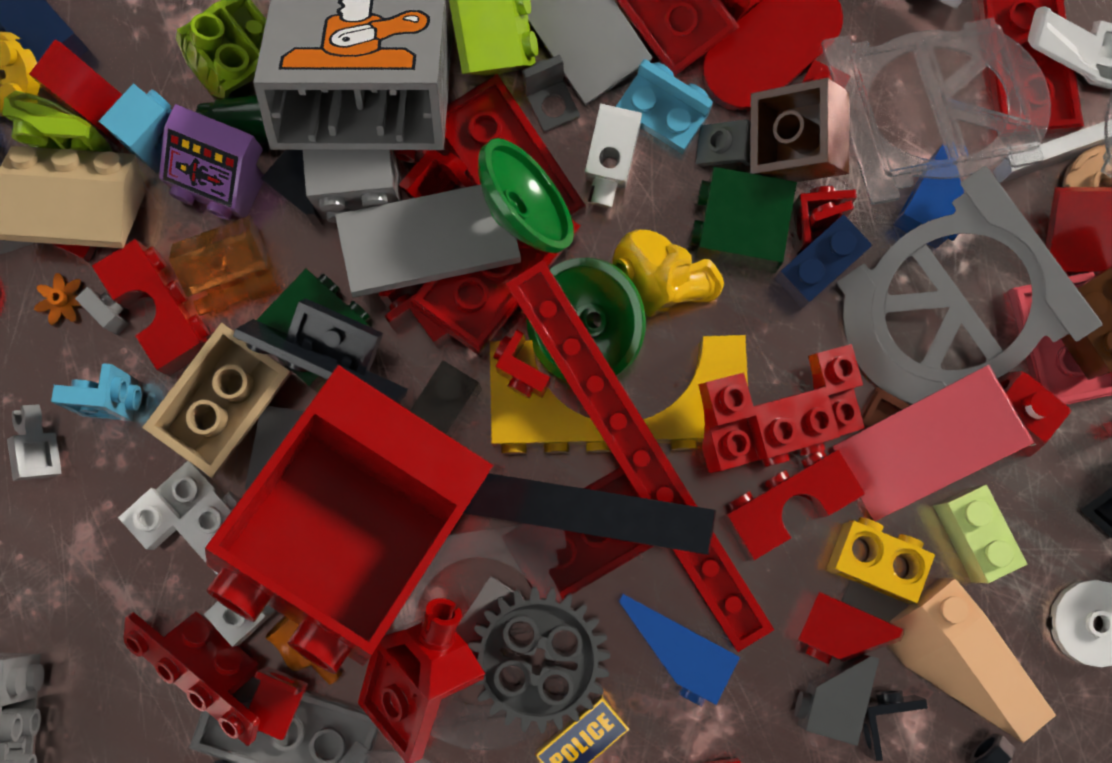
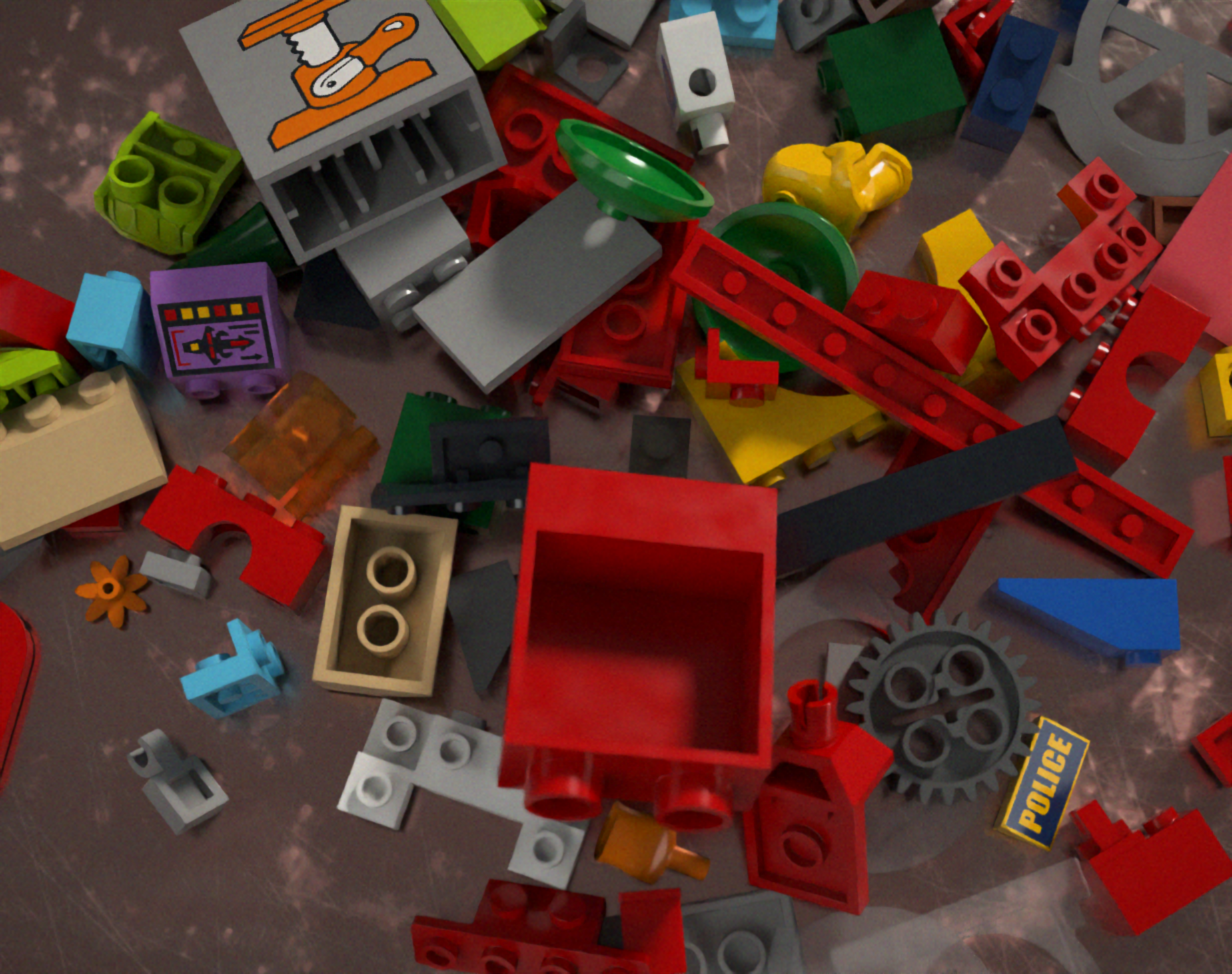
camera: 25 degrees left, 5 degrees down
none -> red brick [842,270,988,377]

